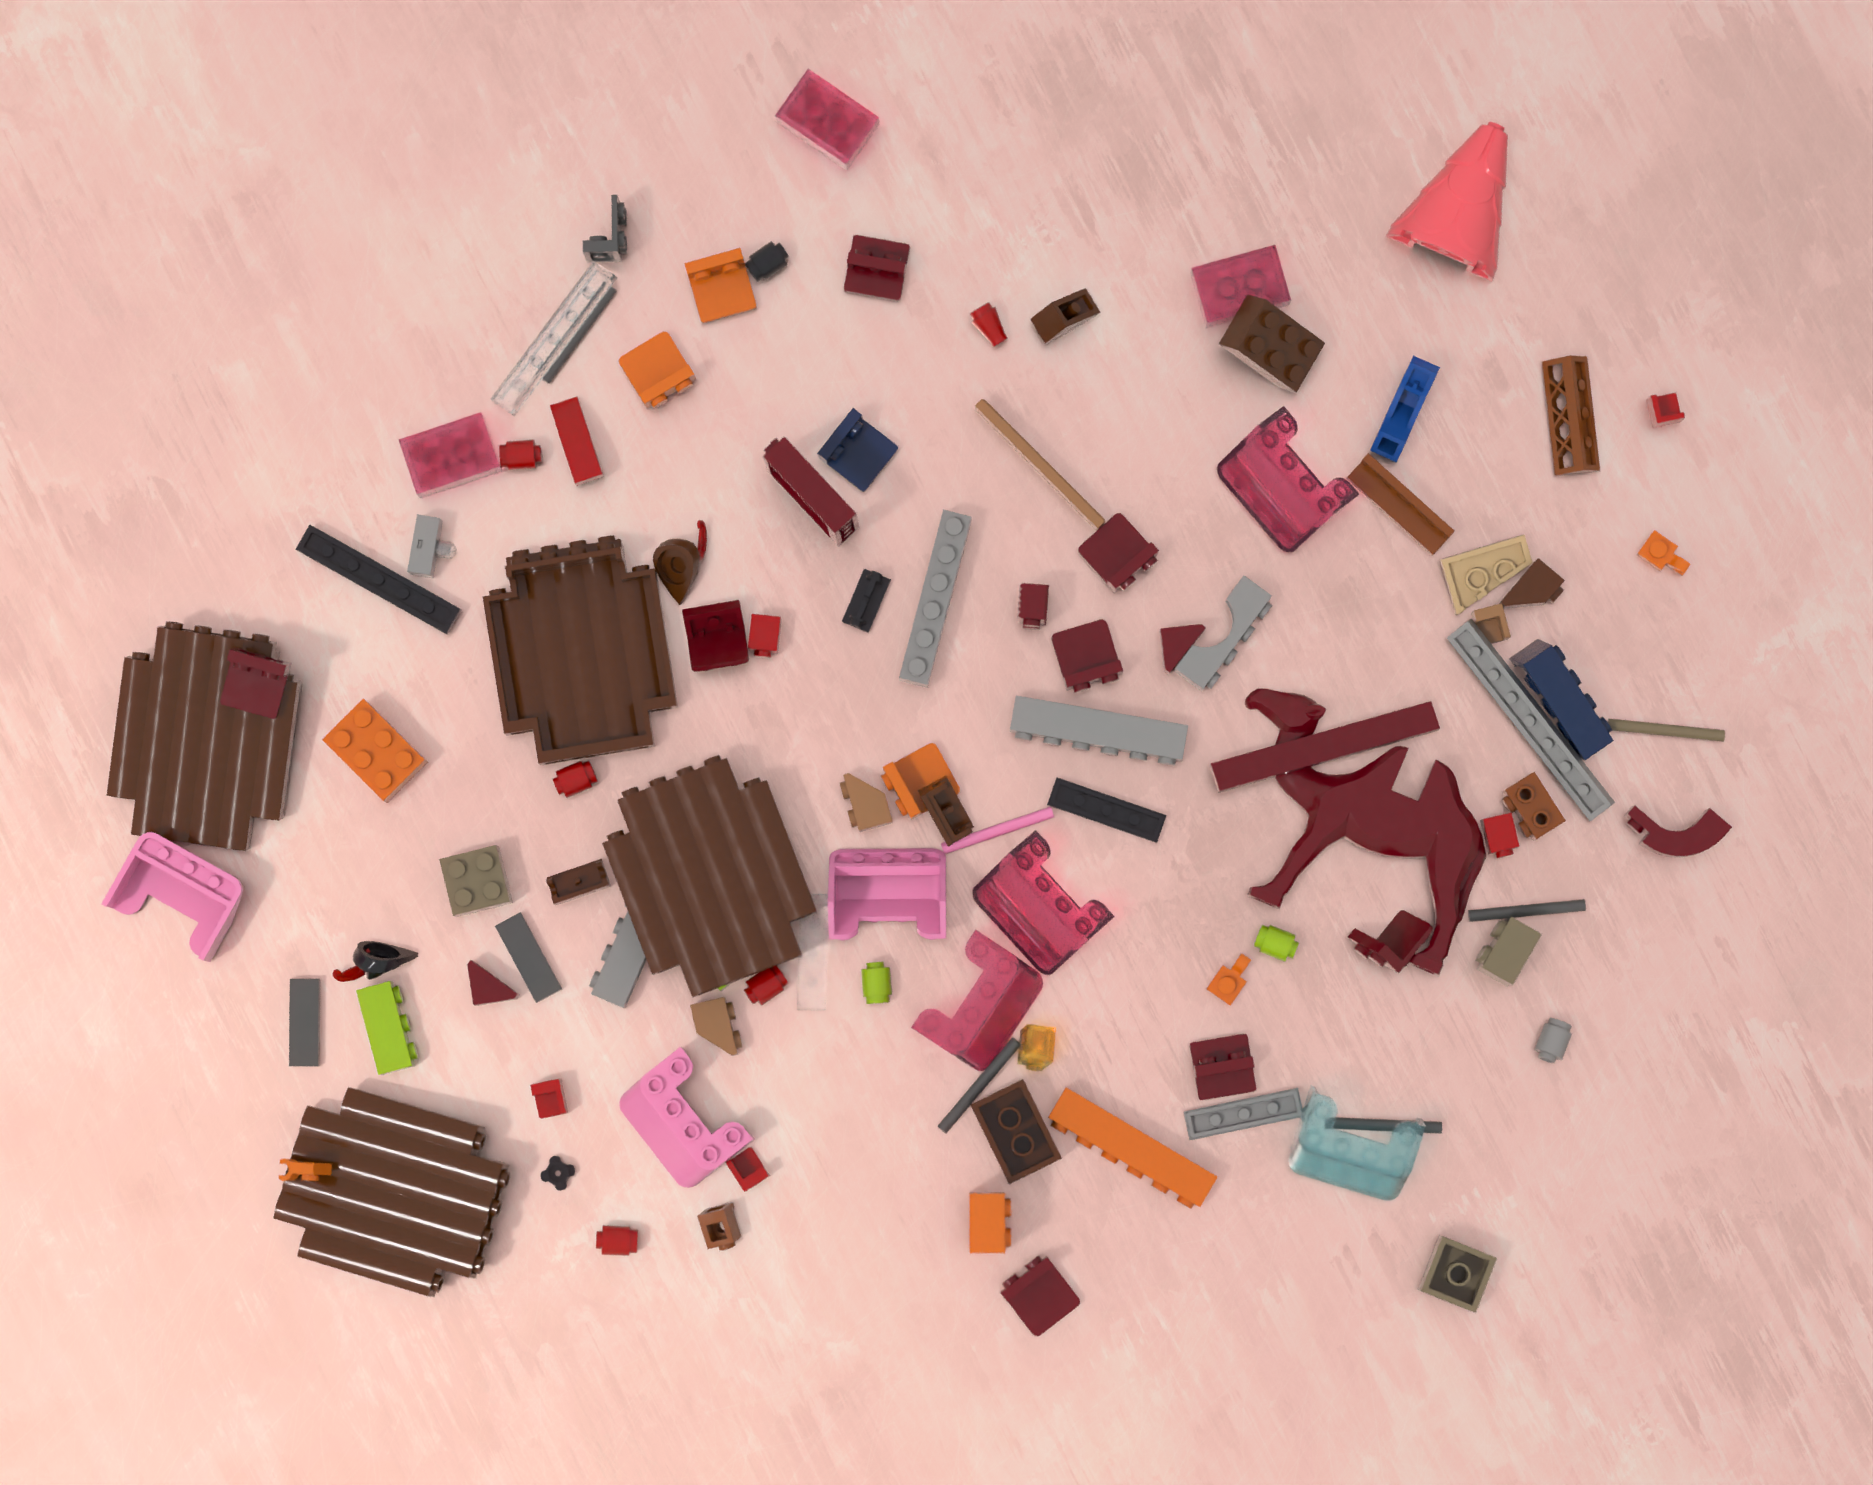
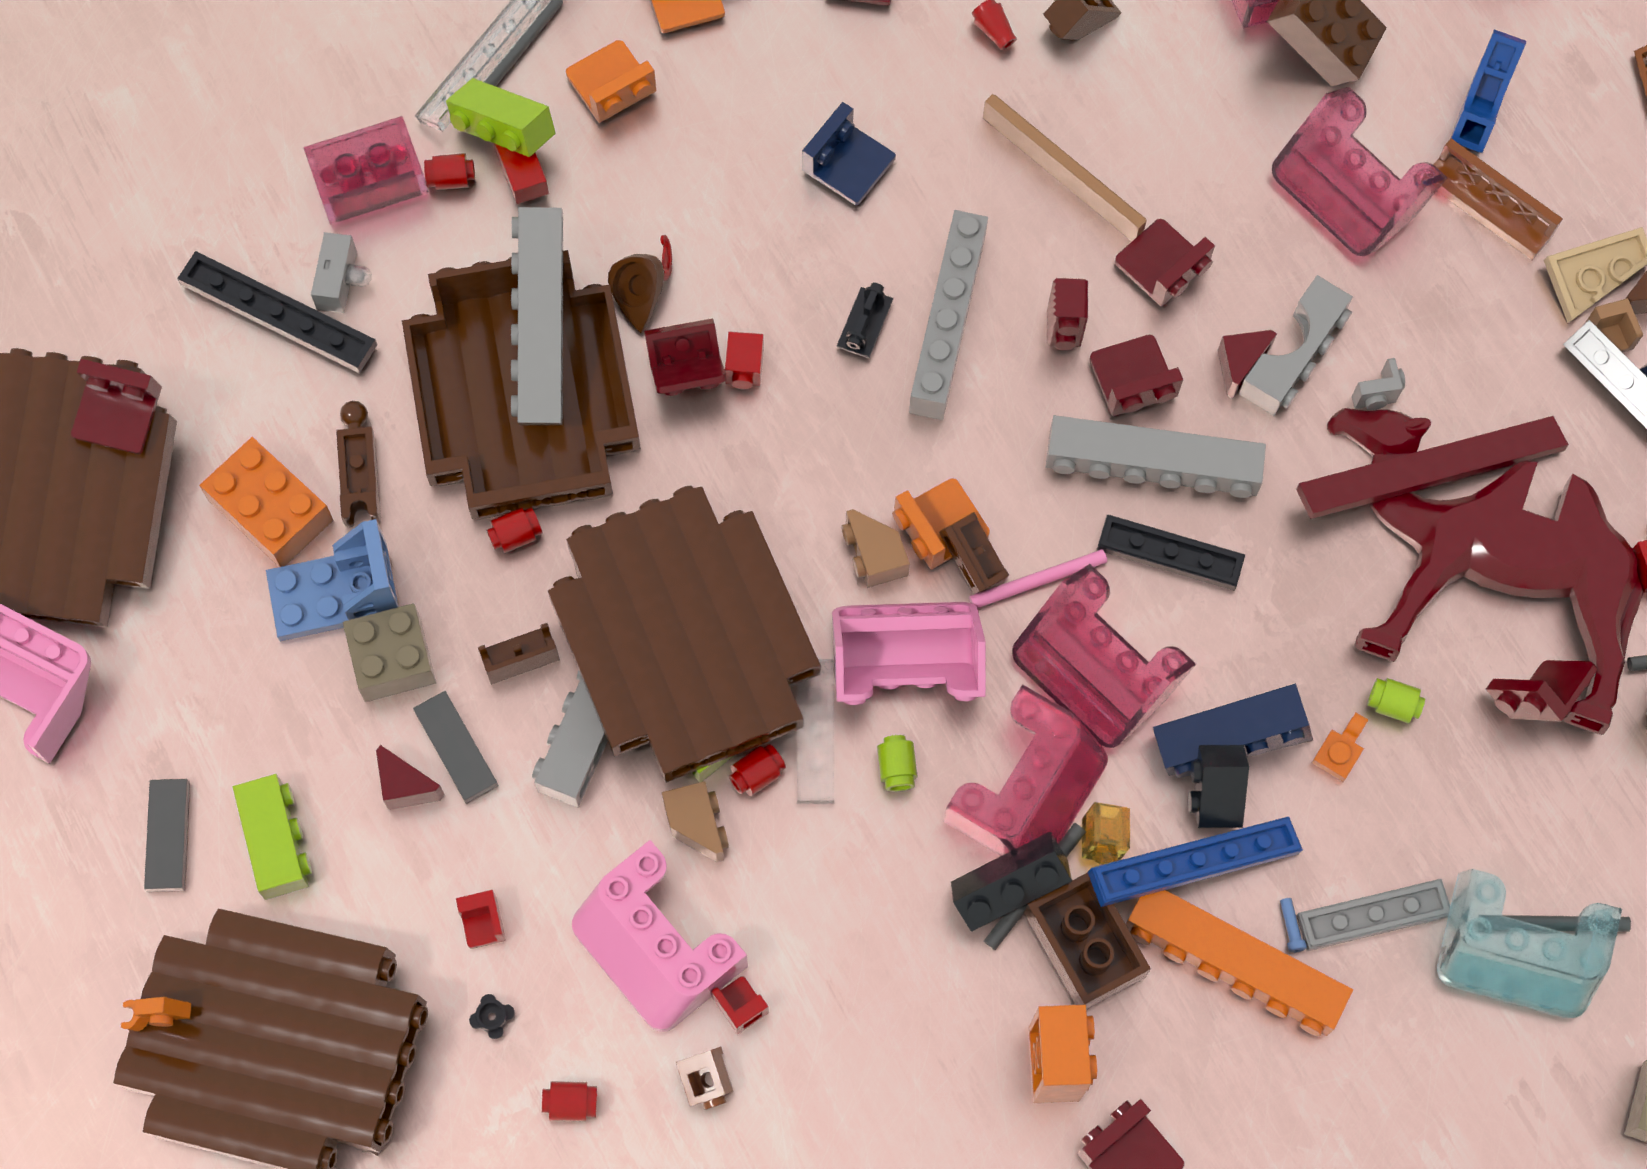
camera: 10 degrees left, 15 degrees down
black piece [332,941,418,982] -> none
dark red window [763,436,859,547] -> none
dark red bracket [1190,1034,1256,1100] -> none
none -> medium blue bracket [266,519,399,641]
none -> reddish brown plate [336,400,381,528]
none -> lime brick [446,78,556,157]
none -> light grey brick [511,207,563,425]
none -> black brick [951,831,1072,932]
none -> blue tile [1088,816,1303,907]
none -> dark blue wedge [1153,683,1313,778]
none -> black brick [1188,745,1249,828]
none -> medium blue piece [1280,898,1307,953]
none -> light grey bracket [1352,358,1405,410]

